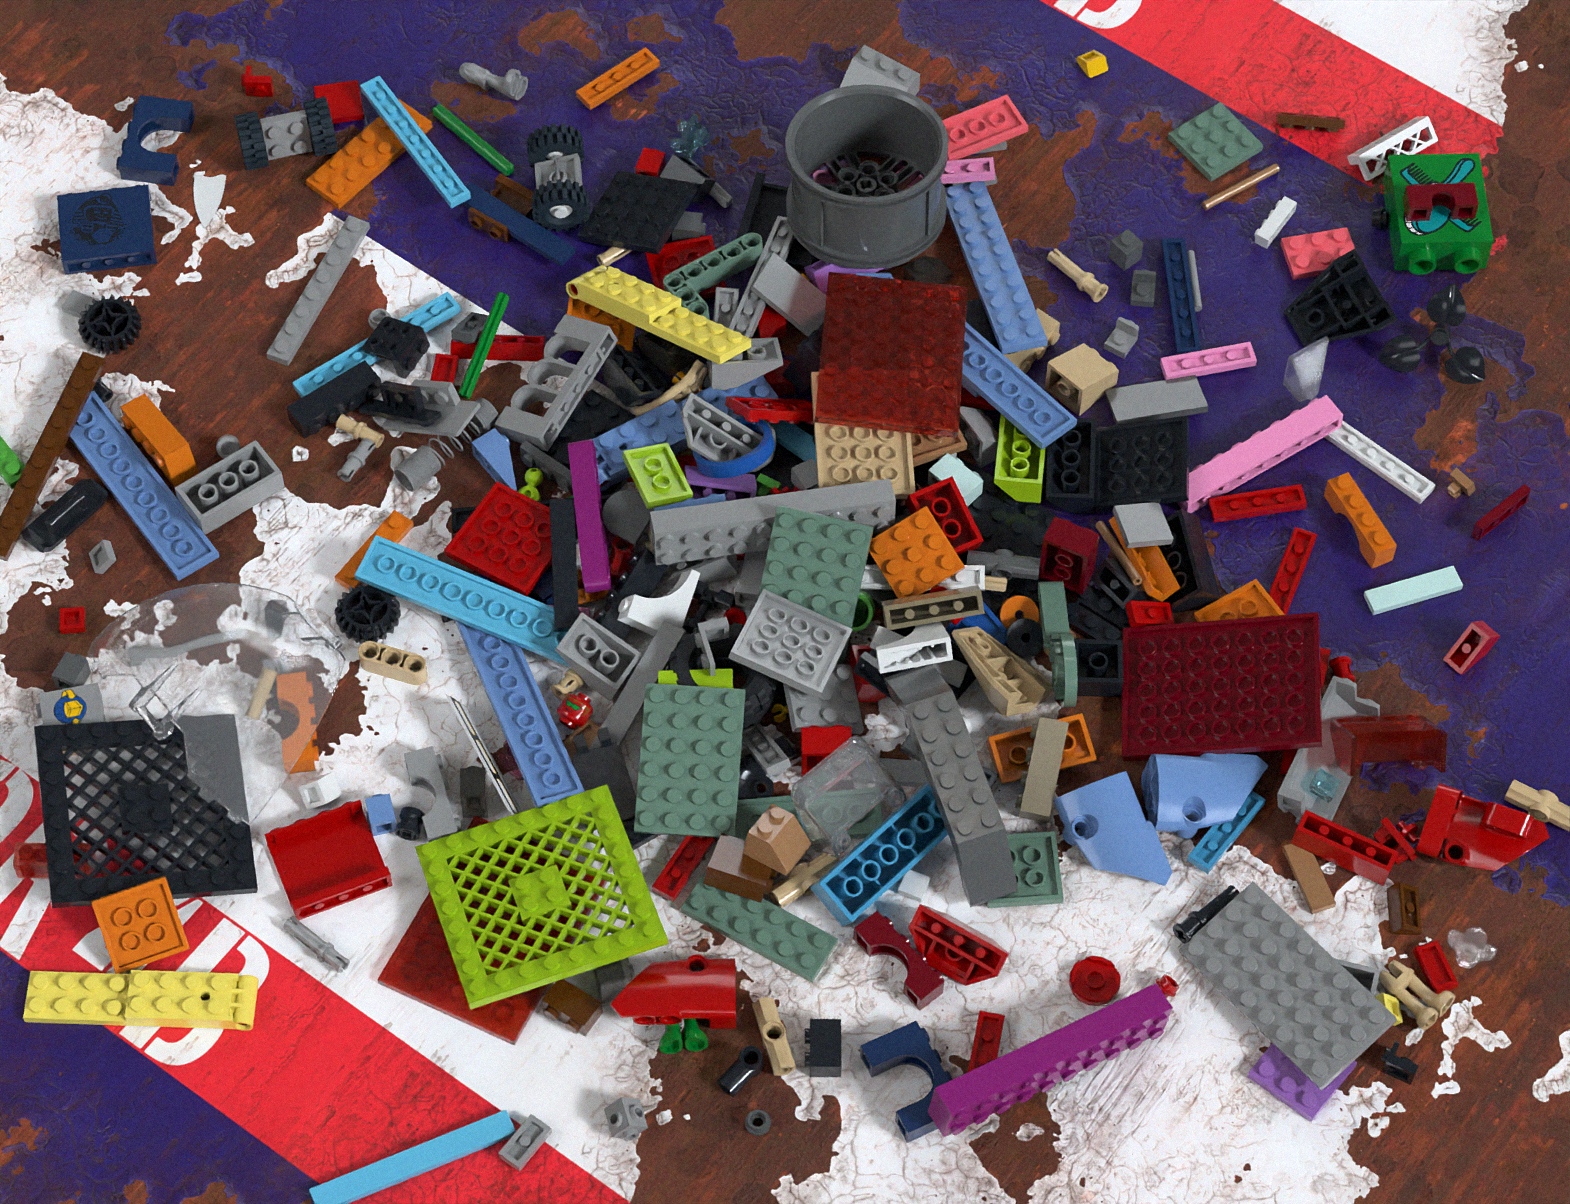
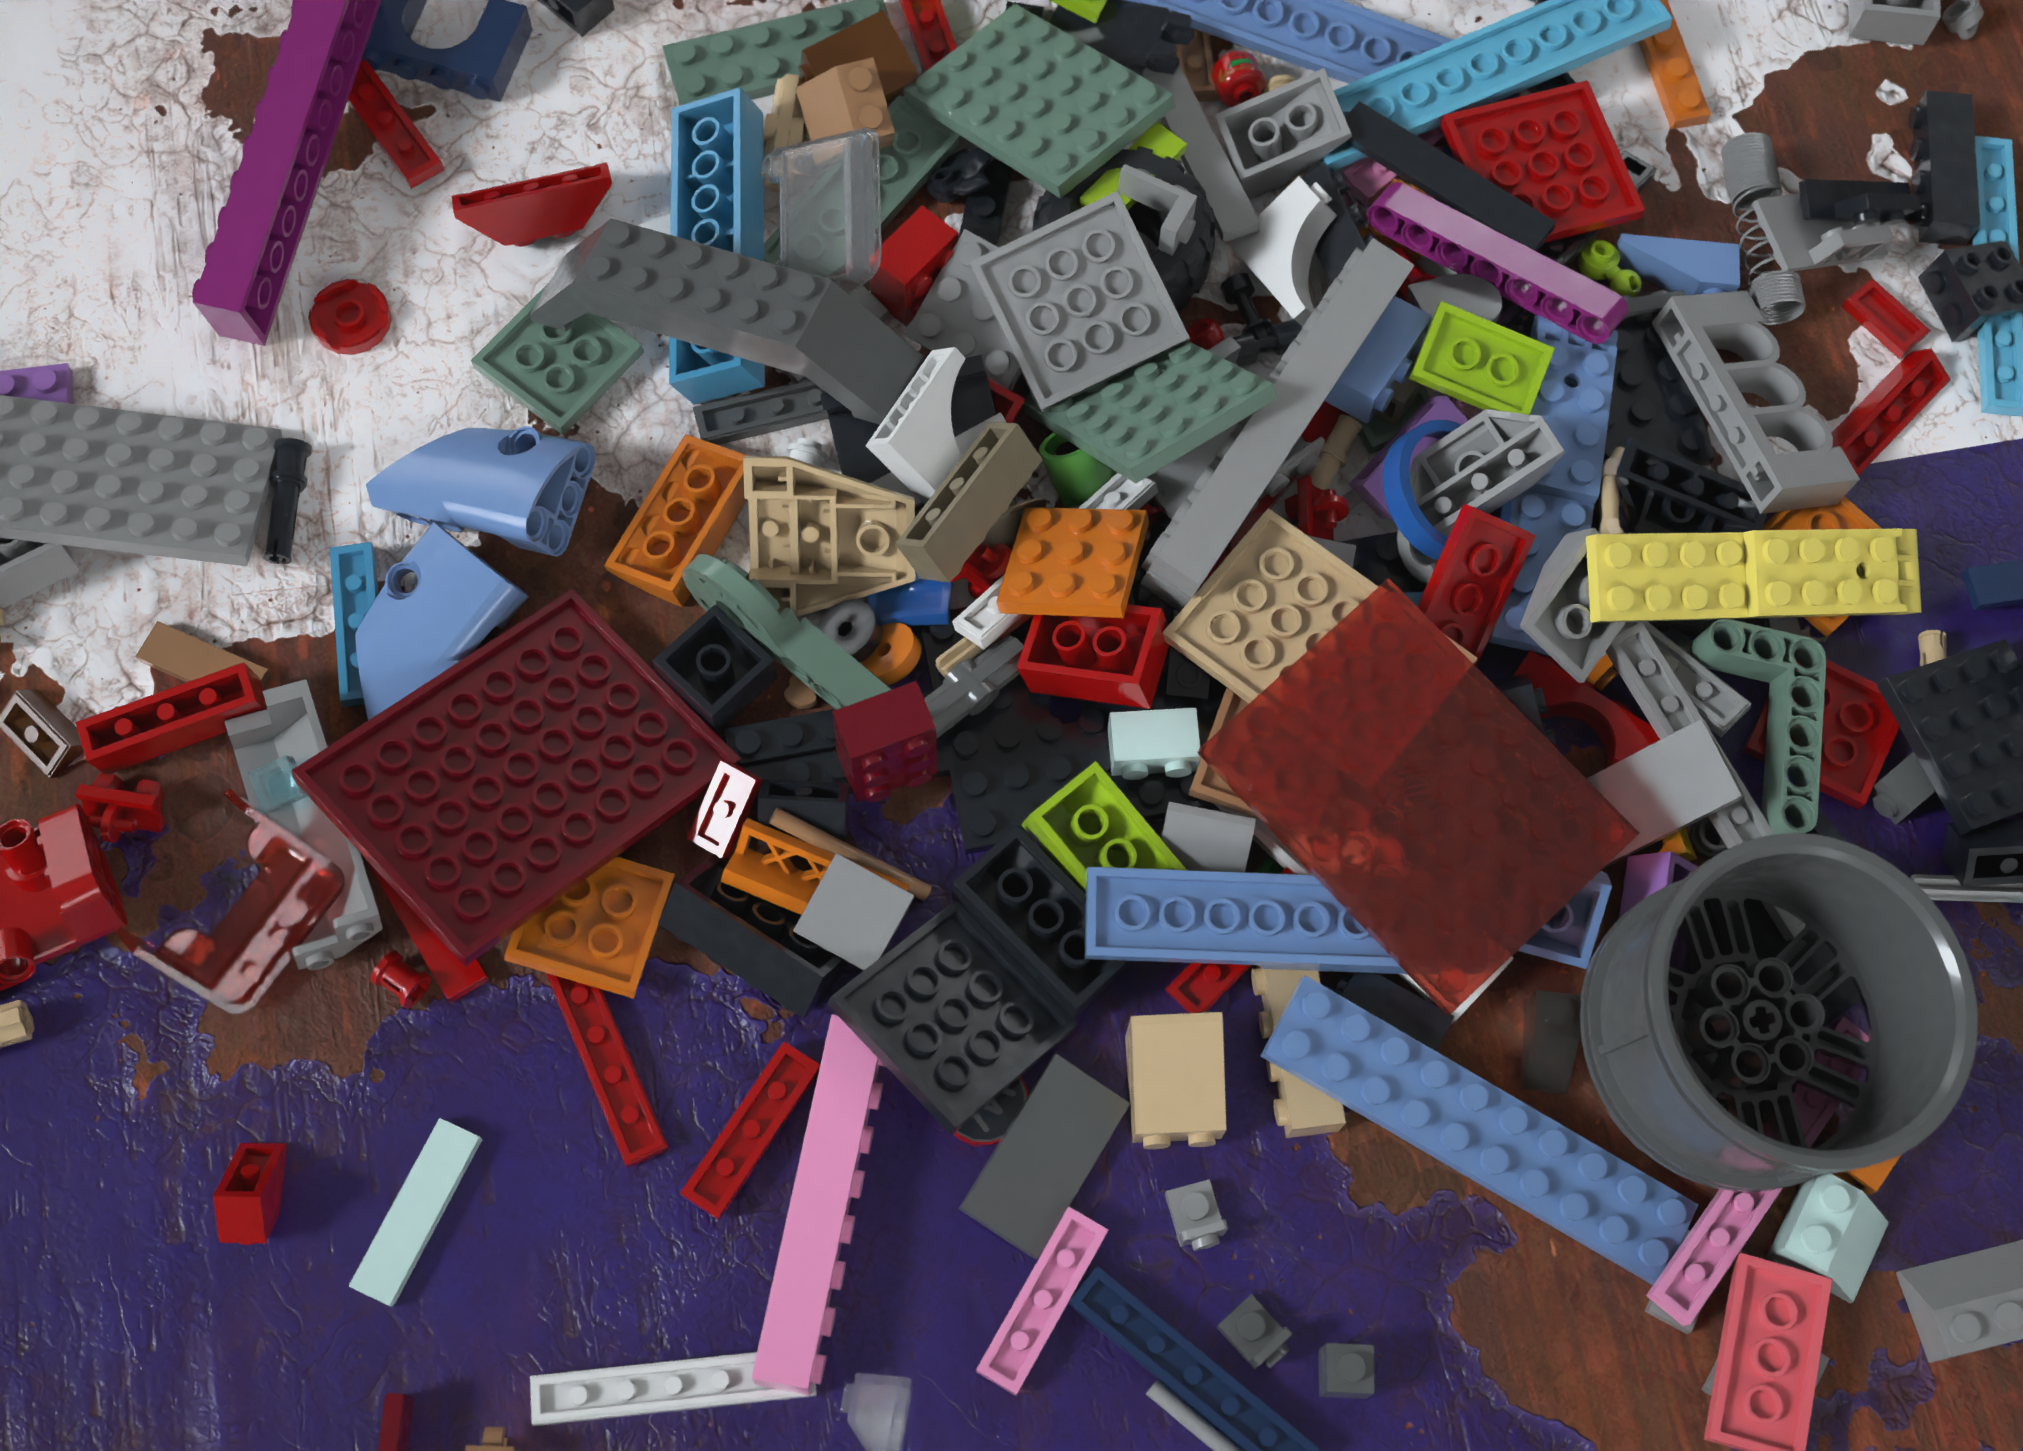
camera: 130 degrees right, 10 degrees up
tan pin [336,414,384,448] -> none
light grey pin [337,438,375,482] -> none
dark grey plate [451,312,488,344] -> none
green axle [458,292,509,399] -> none
light grey plate [742,723,792,777] -> none
bright green tile [756,473,781,497] -> none
dark red arch [853,911,944,1011] -> none
dark tan brick [1015,717,1069,823] -> none
tan pin [1047,249,1108,302] -> none
red plate [1156,974,1179,998] -> none
orange arch [1324,472,1397,569] -> none

